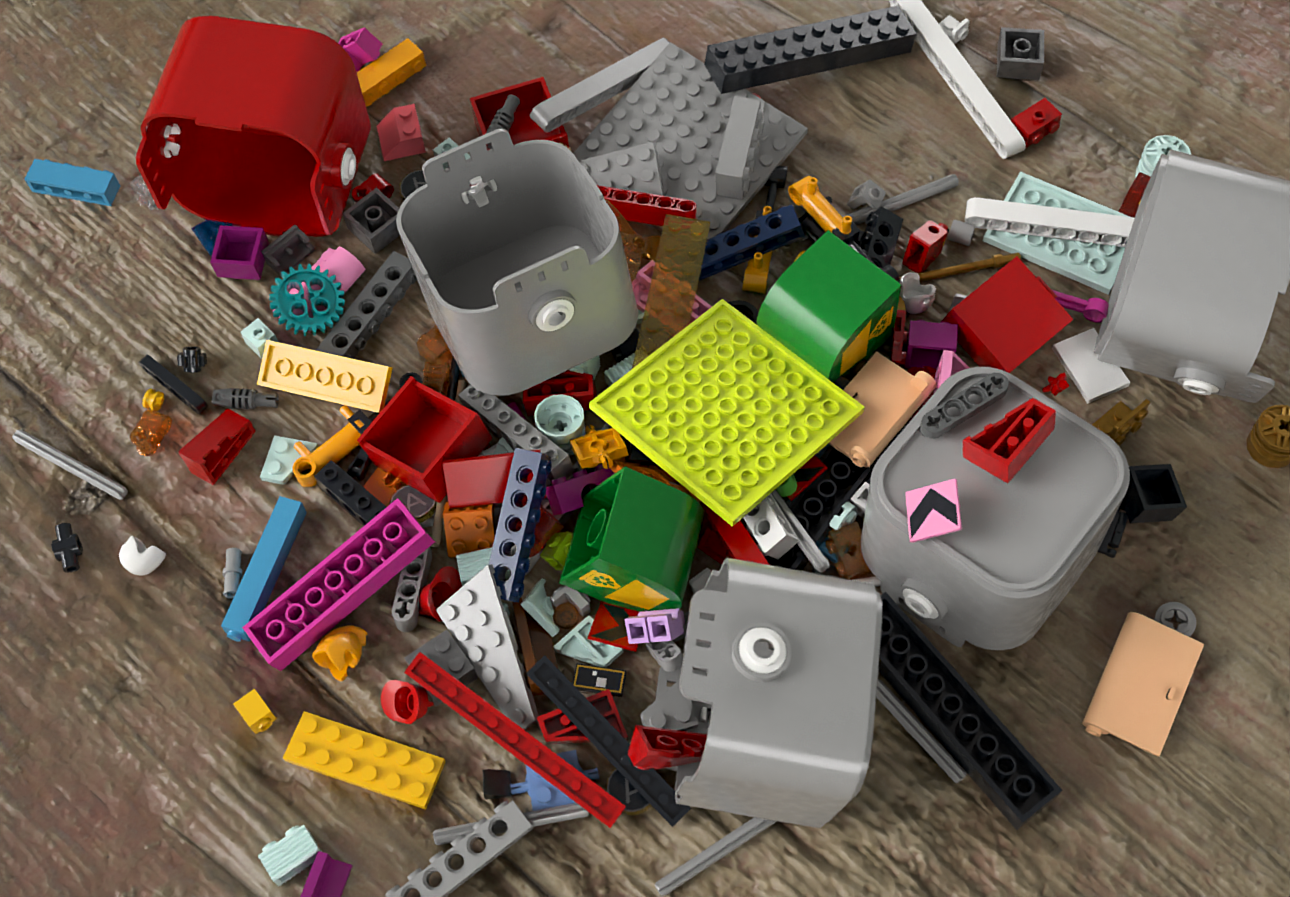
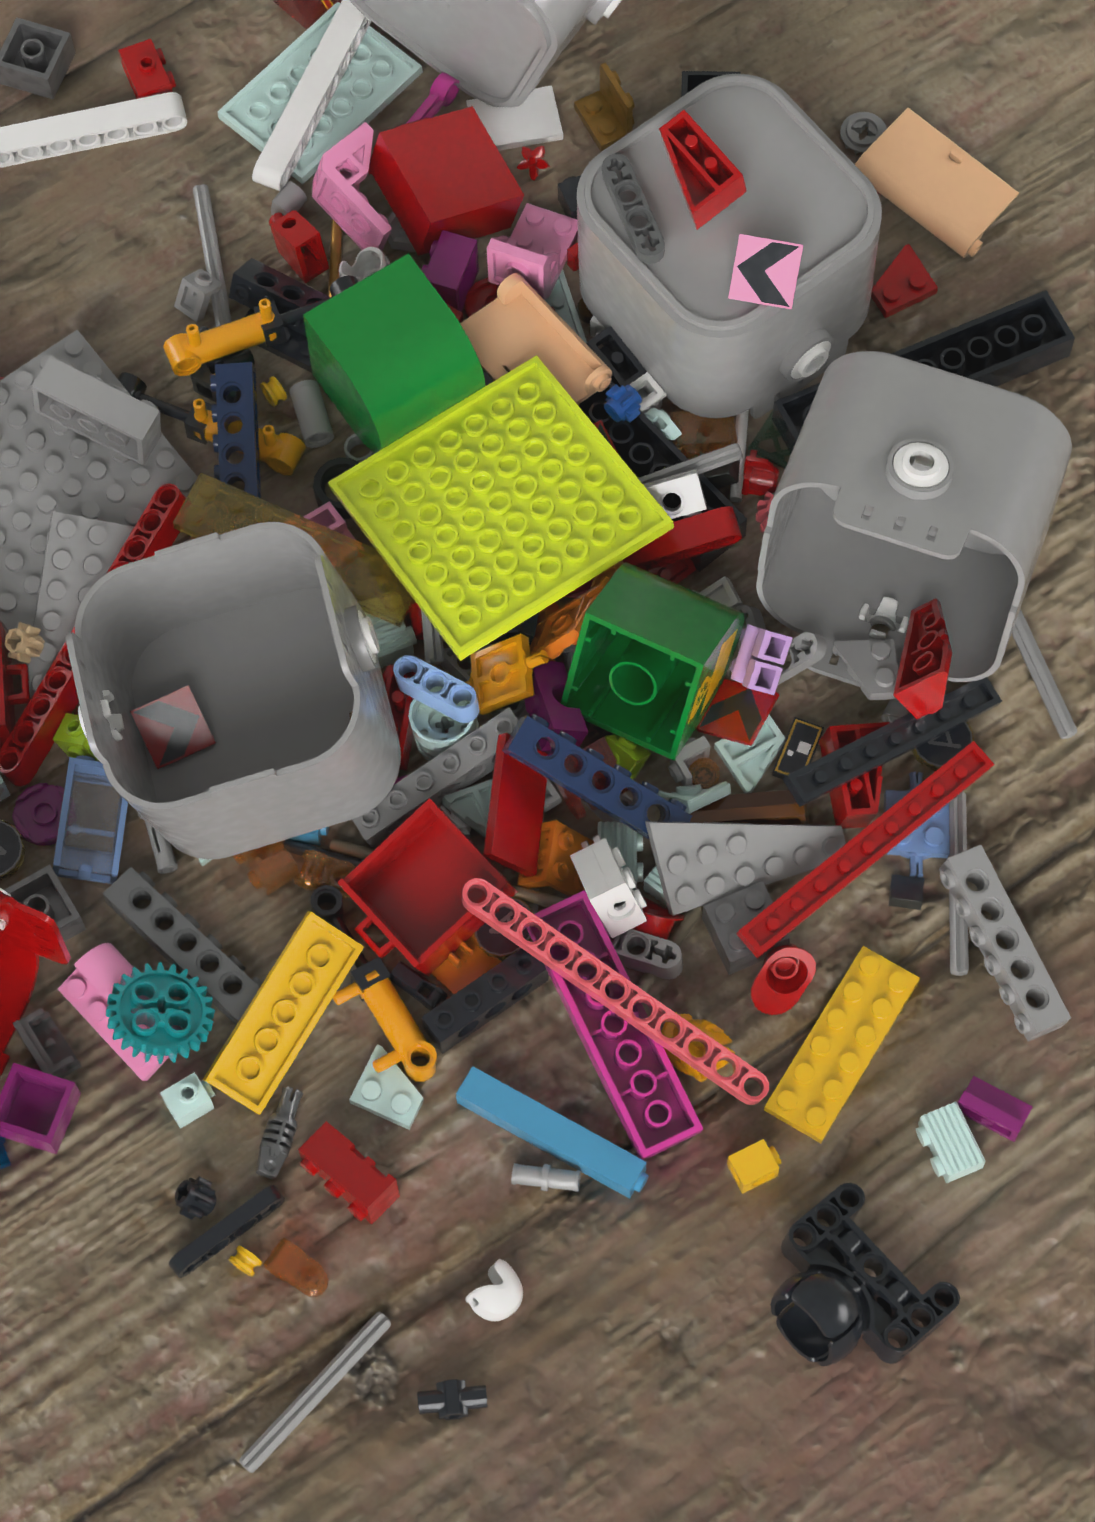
camera: 80 degrees left, 5 degrees up
none -> piece [130,685,216,769]
none -> bright pink bracket [312,122,392,250]
none -> light blue beam [393,655,480,723]
none -> coral beam [462,878,769,1105]
none -> white brick [570,835,647,938]
none -> blue gear [604,384,642,423]
none -> black beam [770,1182,960,1366]
none -> red wing [871,244,938,319]

